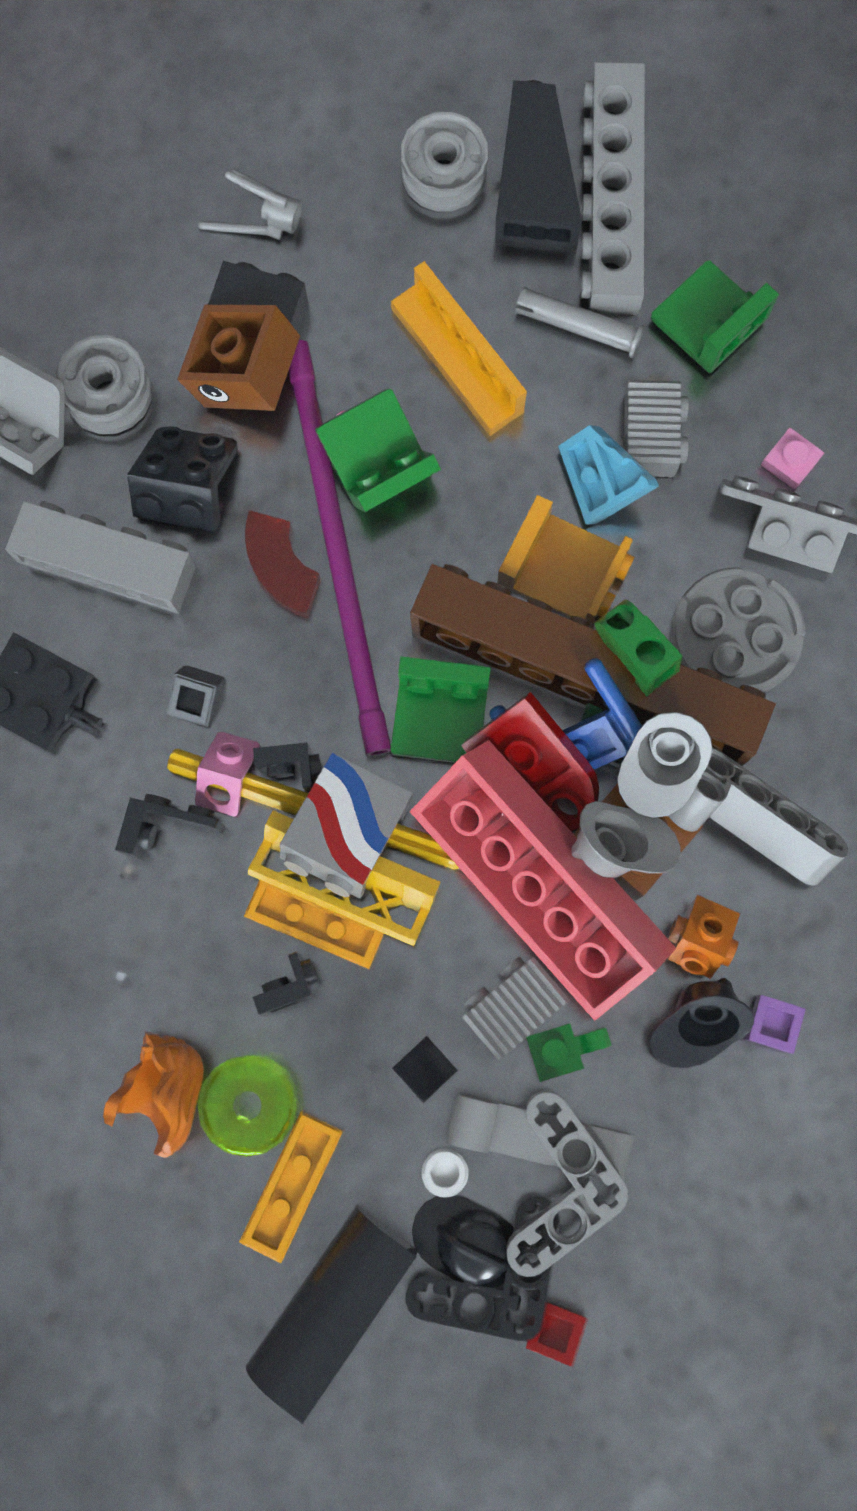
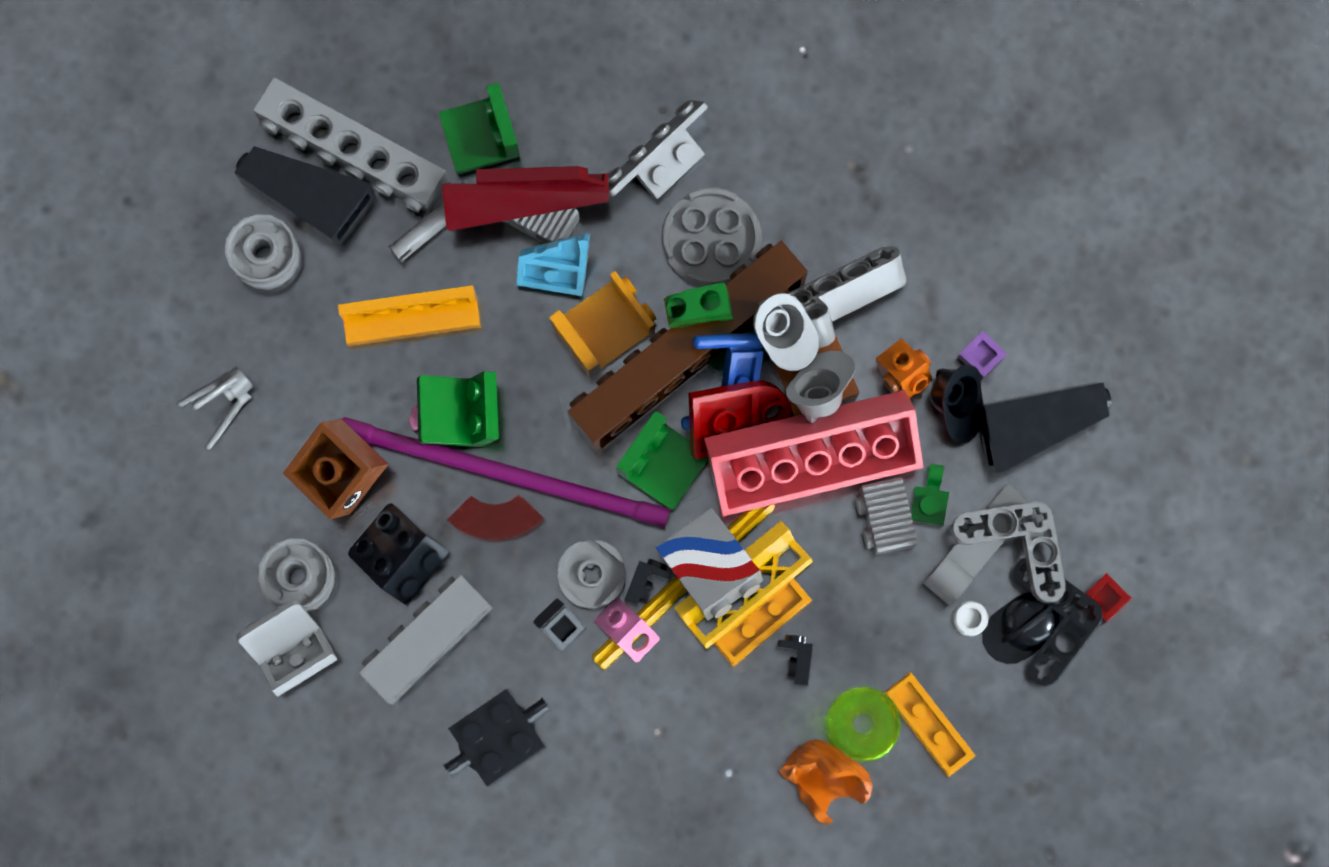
camera: 65 degrees left, 0 degrees up
black bracket [115,794,224,860] -> none
black brick [208,261,308,333] -> none
black brick [246,1205,417,1424] -> none
black slope [392,1036,458,1103] -> none
bright pink plate [761,428,825,490] -> none
none -> dark red wedge [442,166,609,231]
none -> light grey plate [557,540,626,610]
none -> black slope [976,382,1112,473]

